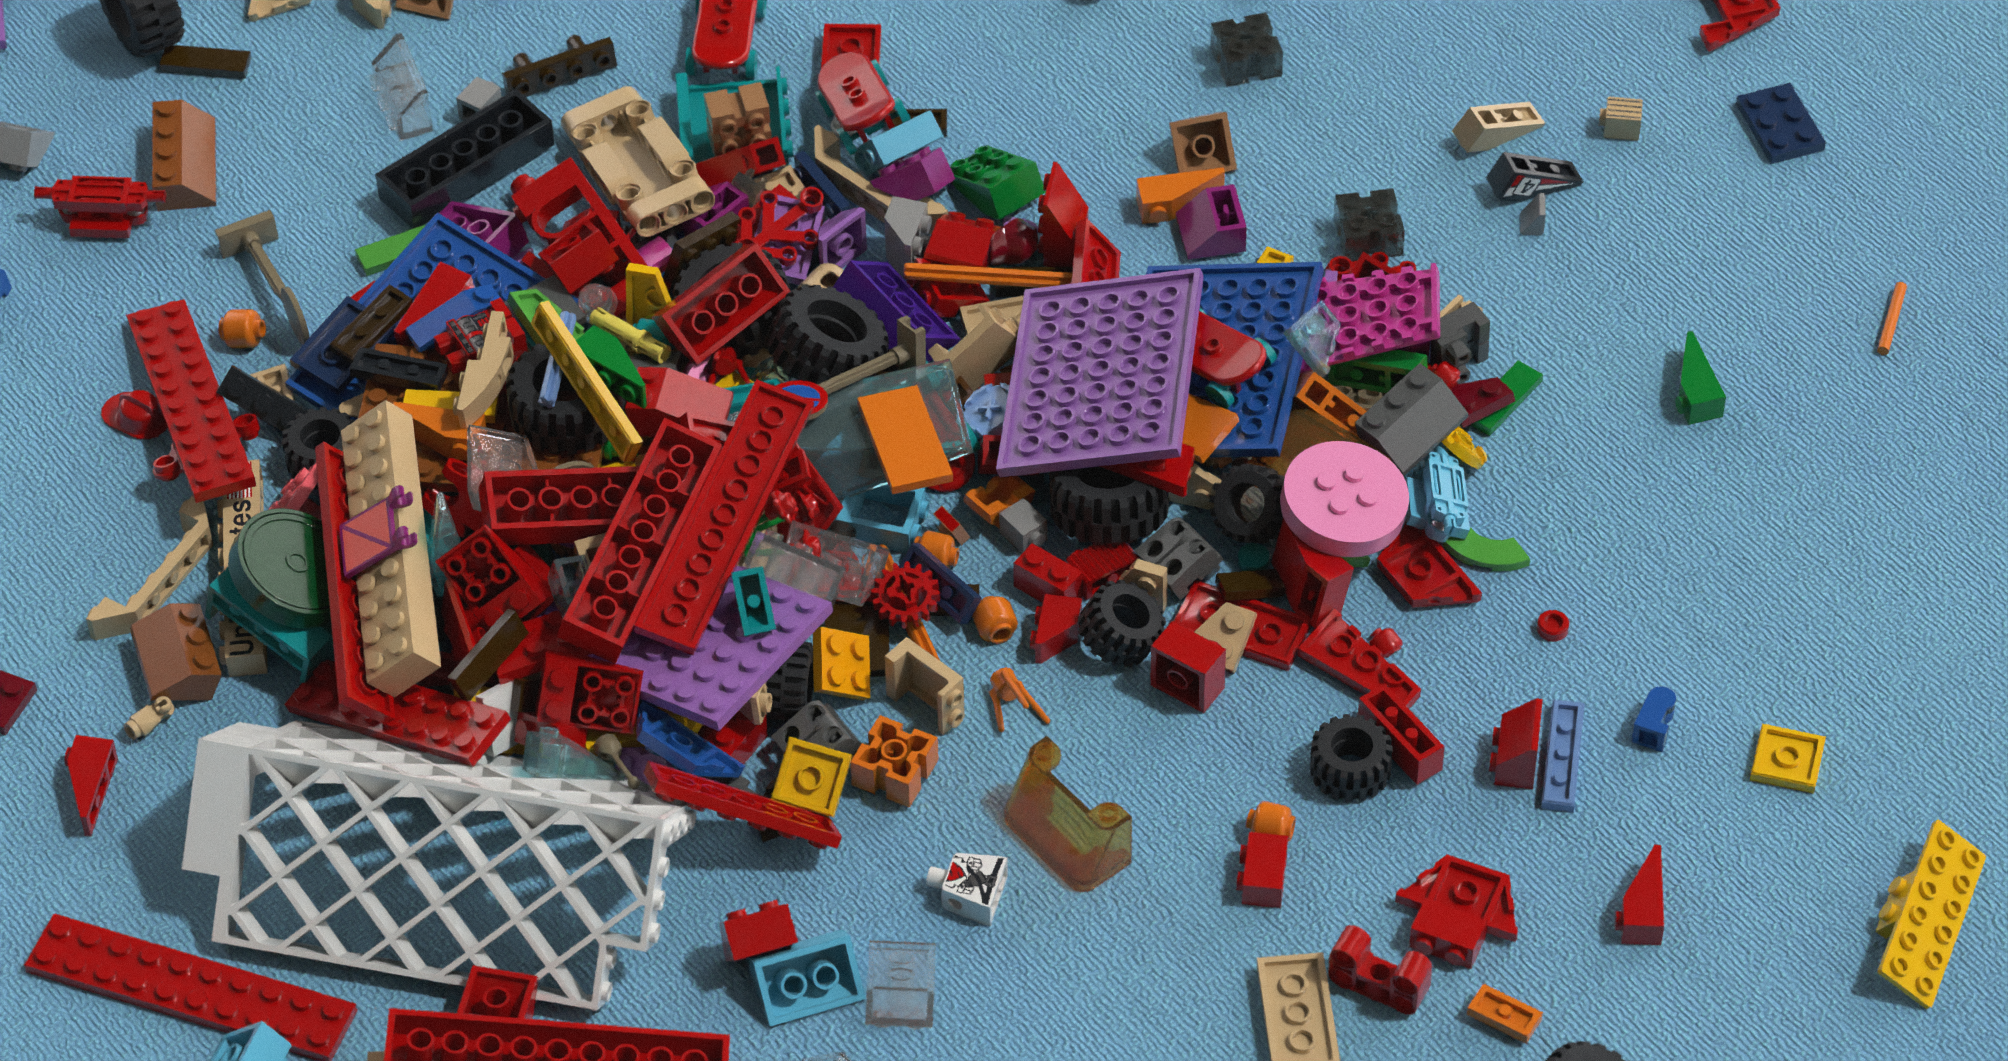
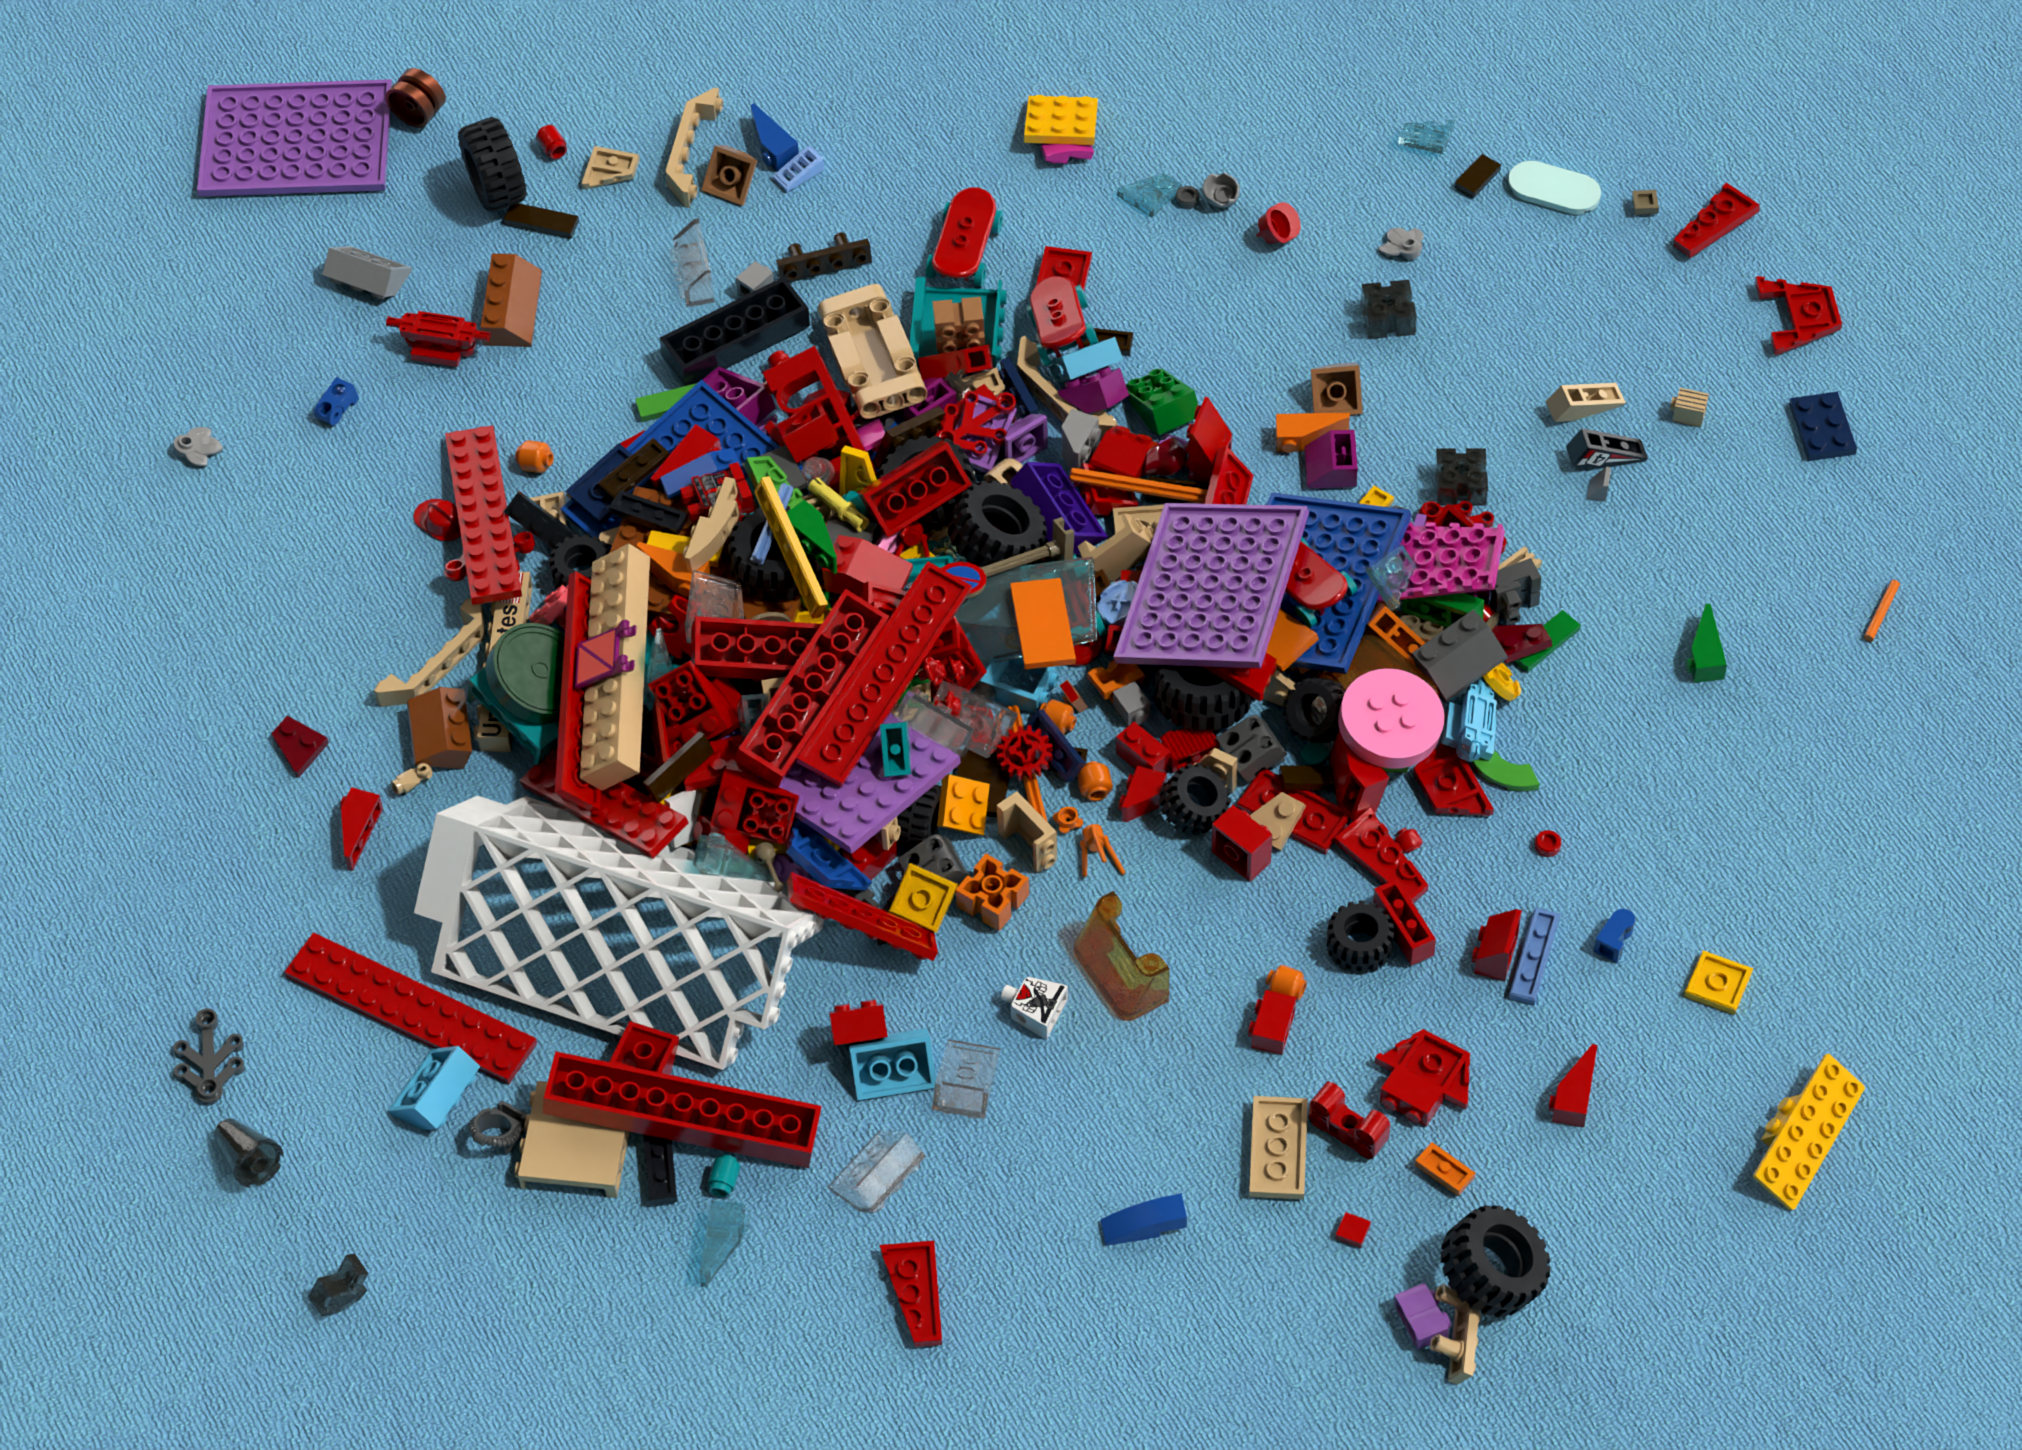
camera: 10 degrees right, 5 degrees up
dark tan piece [214,210,309,344] -> none
red piece [1430,361,1461,390] -> none
none -> orange plate [1053,807,1083,834]

